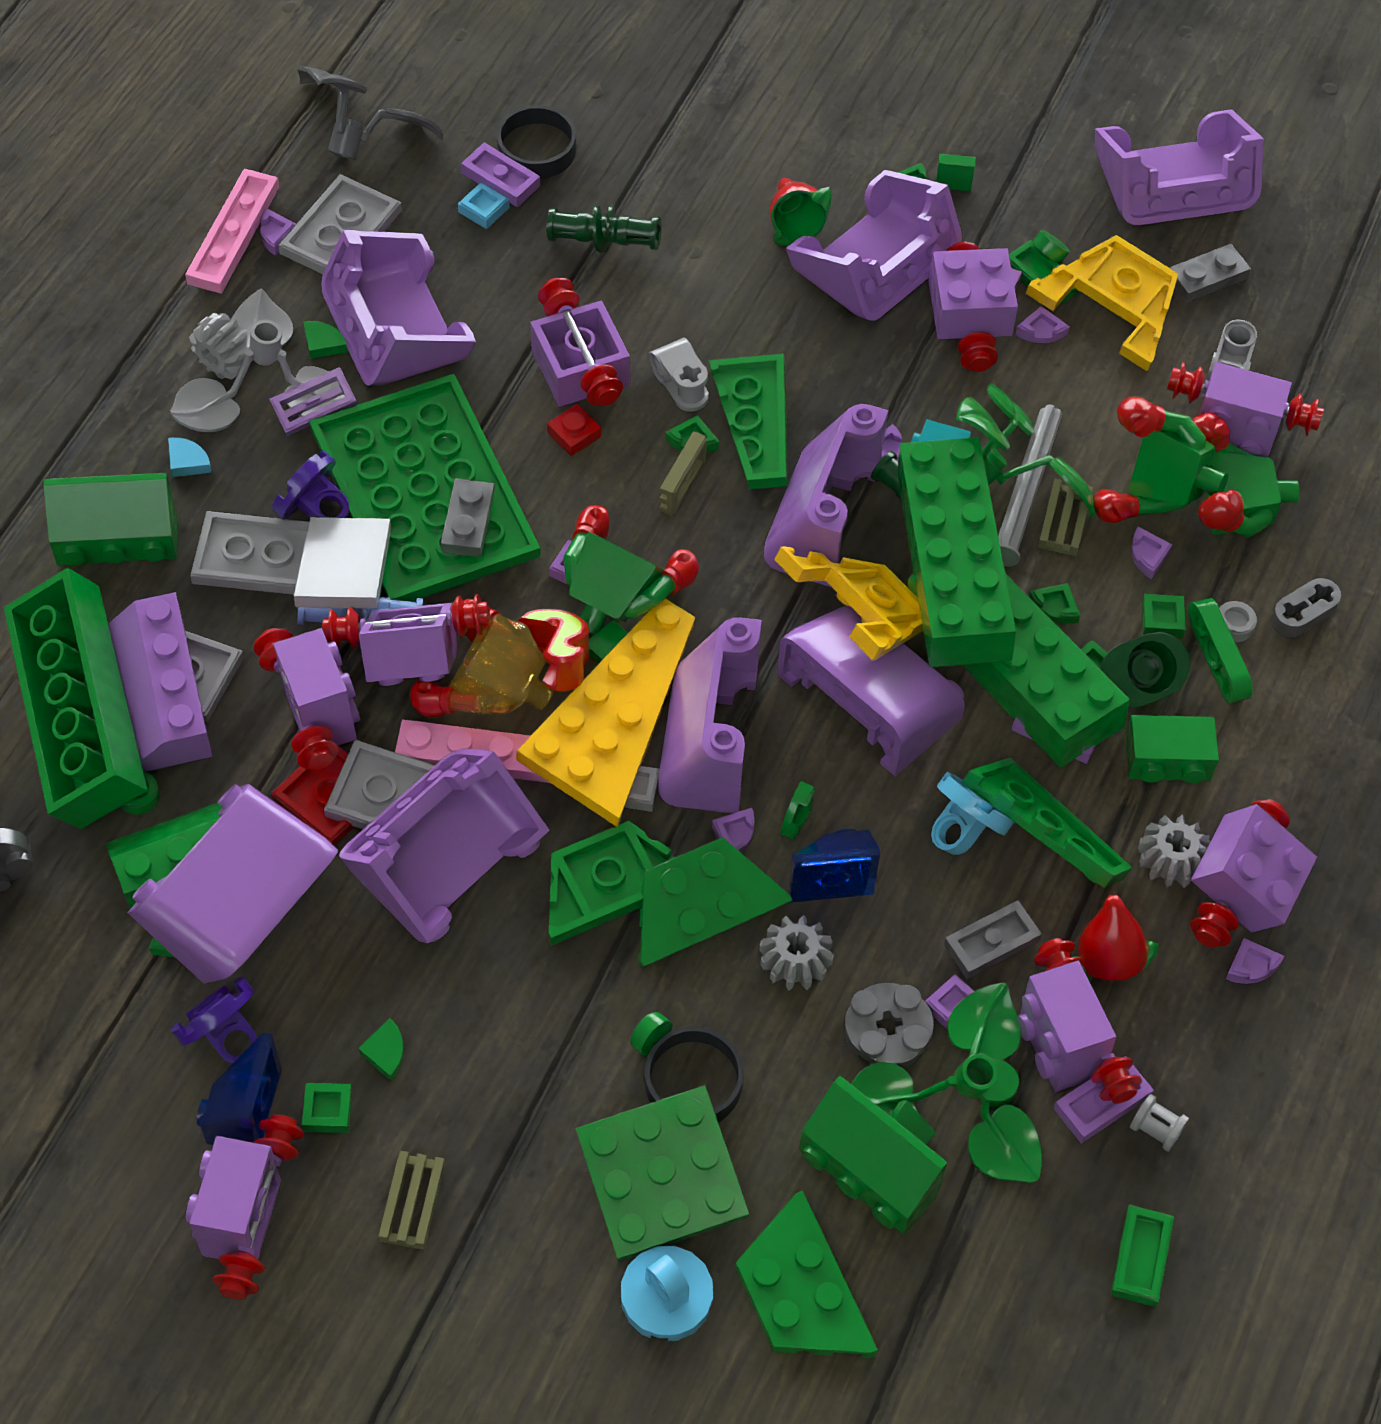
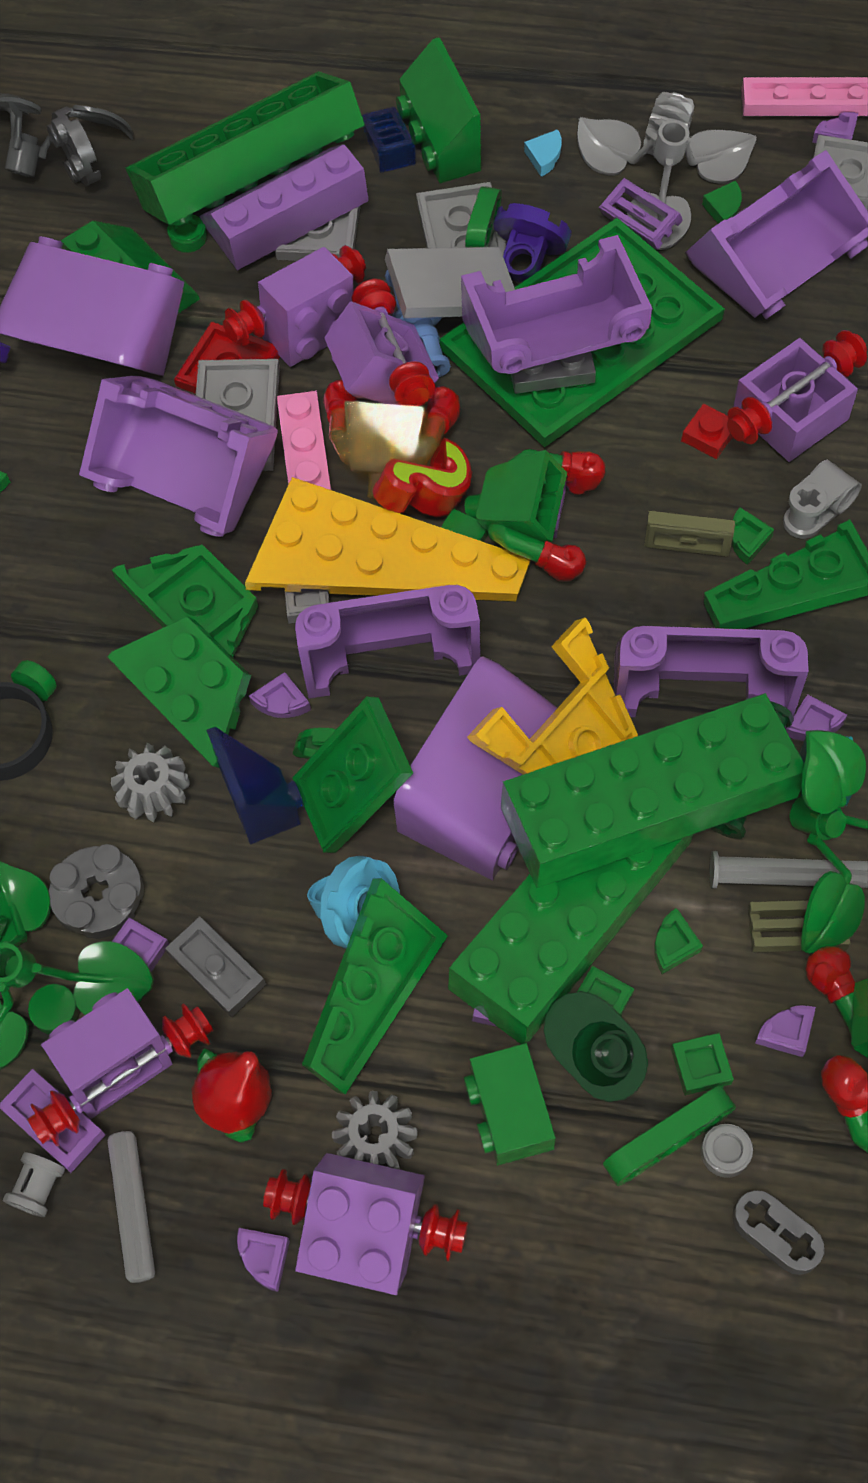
camera: 80 degrees right, 5 degrees up
none -> light grey axle [108,1131,155,1283]
none -> green tile [292,696,413,853]
none -> clear blue slope [362,107,416,173]
none -> medium lavender windscreen [461,235,652,374]
none -> green beam [465,186,502,248]

